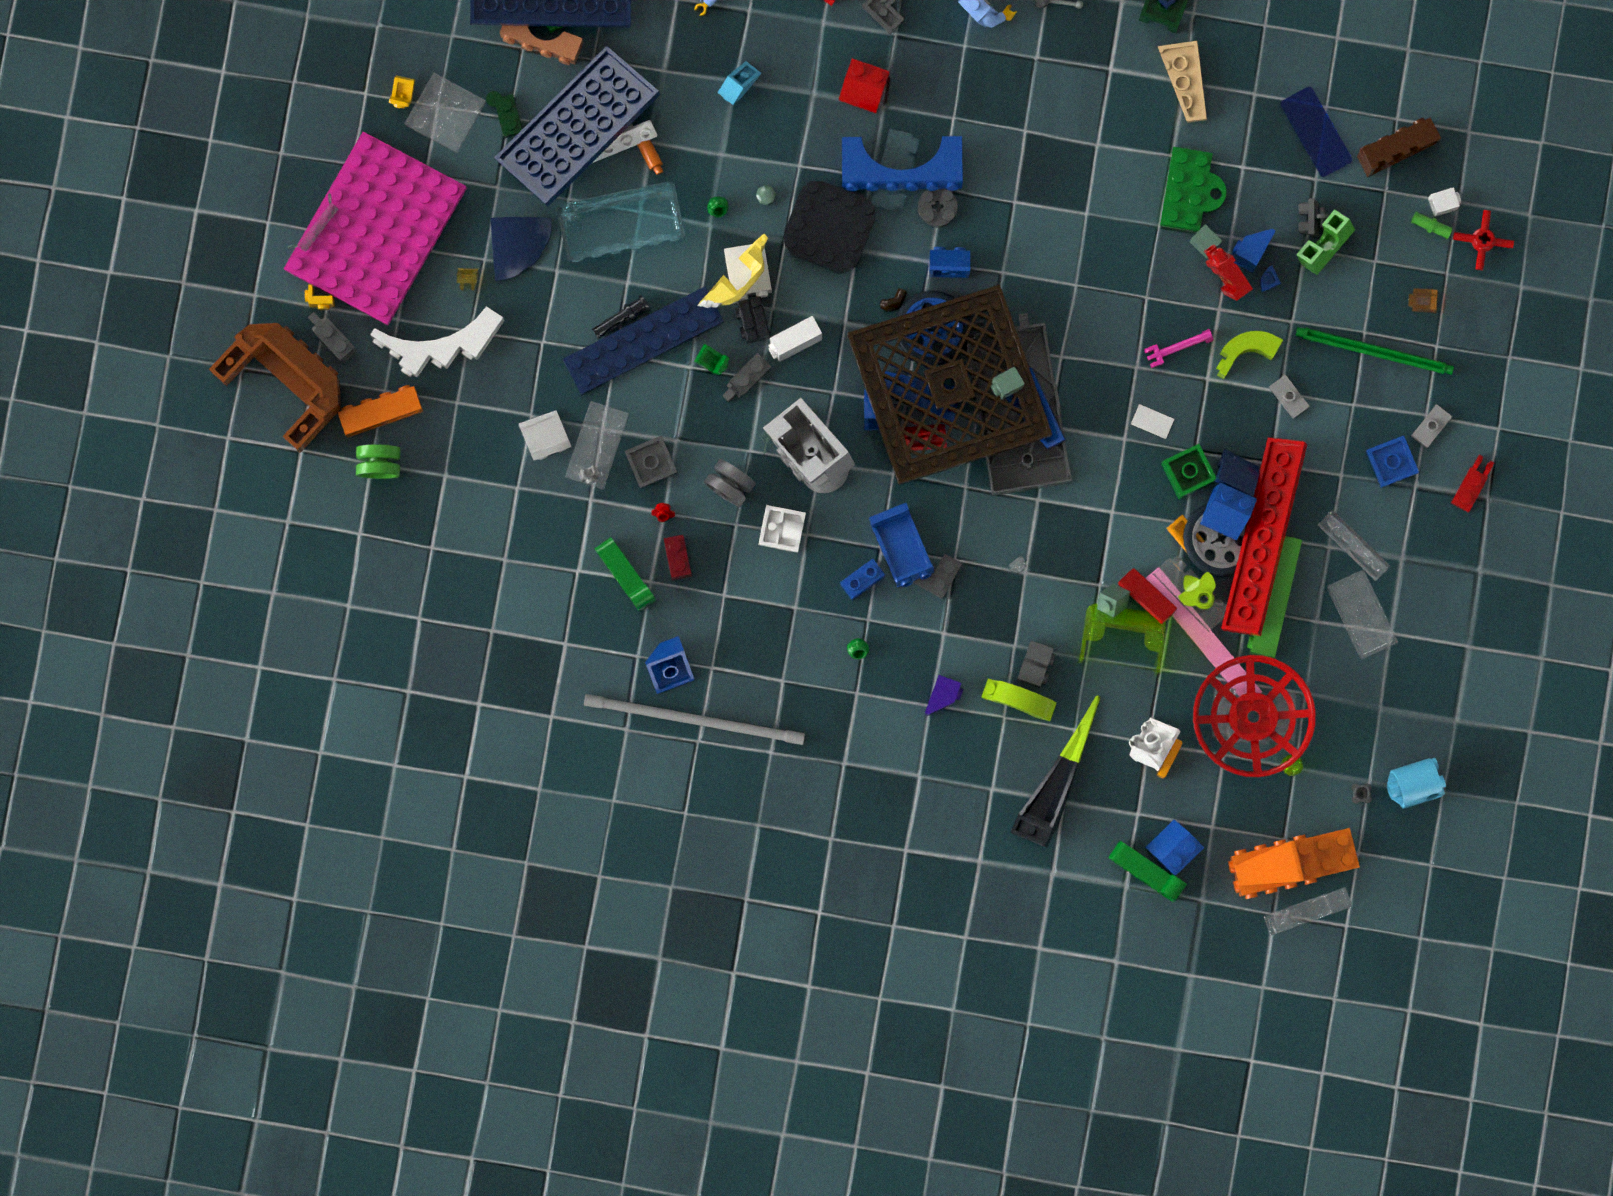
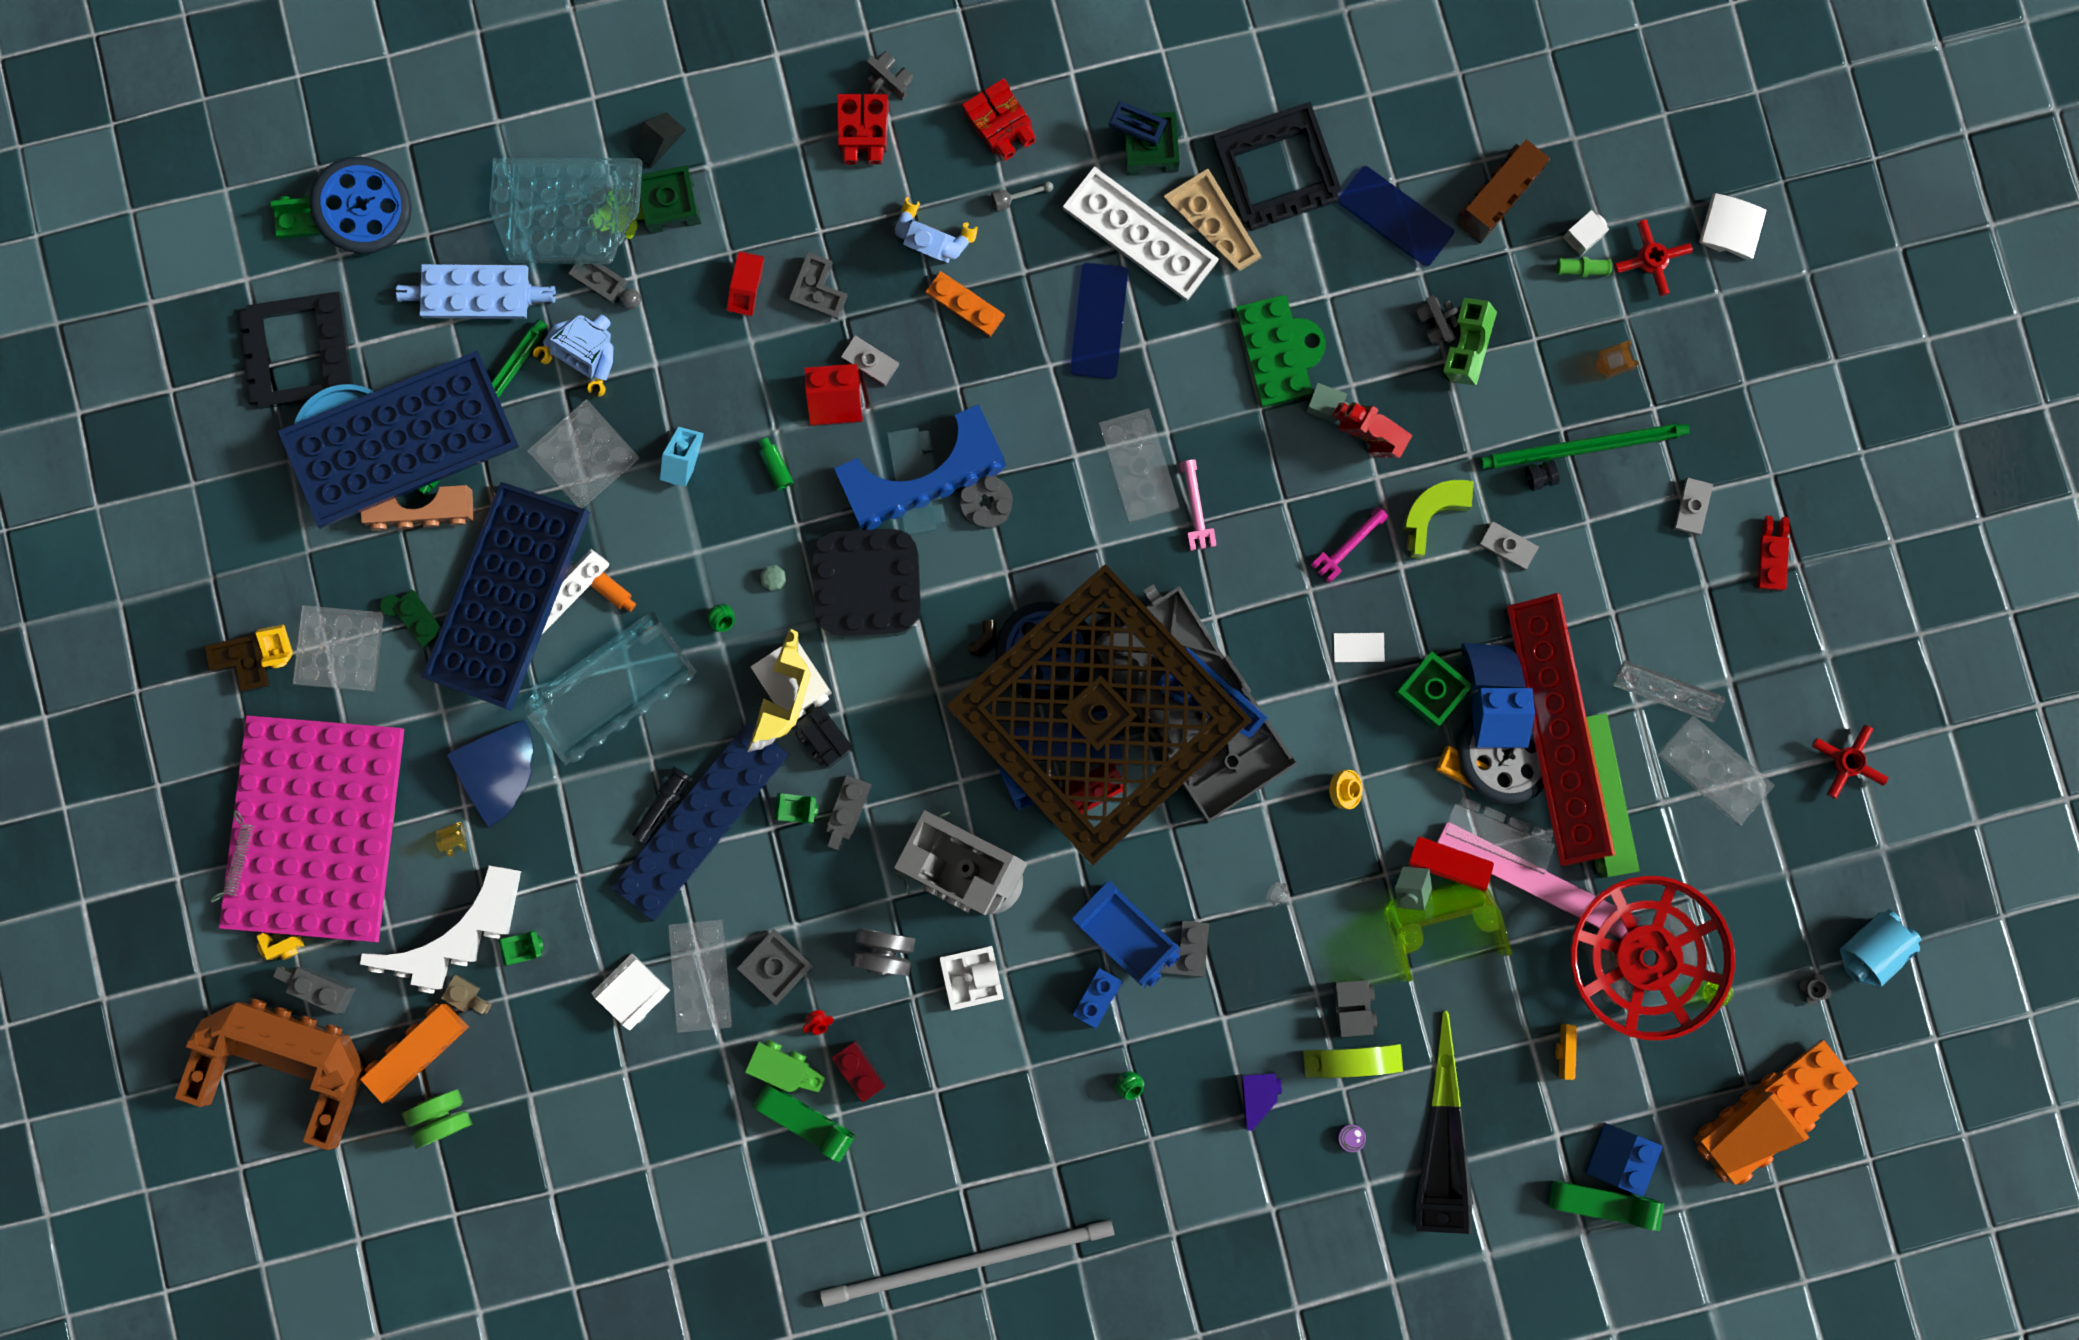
camera: 25 degrees left, 0 degrees up
light grey plate [578,465,601,484] -> none
blue slope [645,636,695,694] -> none
white brick [768,316,822,362] -> none
blue slope [929,247,970,278] -> none
sand green brick [991,367,1024,399] -> none
white slope [1129,718,1180,771] -> none
lime plate [1178,572,1216,610] -> none
blue slope [1231,229,1276,273] -> none
blue tile [1260,266,1281,292] -> none
clear arch [1263,887,1352,935] -> none
blue plate [1366,436,1419,488] -> none
none -> dark brown plate [205,634,270,692]
none -> dark tan plate [441,975,492,1014]
none -> green bracket [498,930,543,966]
none -> clear plate [527,399,640,508]
none -> bright green hinge [745,1039,826,1092]
none -> green cylinder [759,438,794,491]
none -> light grey plate [841,335,899,386]
none -> orange plate [926,271,1005,337]
none -> white plate [1063,166,1219,302]
none -> clear blue piece [1070,263,1128,379]
none -> clear plate [1099,408,1180,524]
none -> bright pink hinge [1179,460,1216,551]
none -> black hinge [1212,102,1341,231]
none -> yellow plate [1329,770,1362,809]
none -> medium lavender tile [1338,1124,1366,1152]
none -> black wheel [1525,459,1560,491]
none -> white slope [1699,193,1766,260]
none -> red bar [1812,725,1889,799]

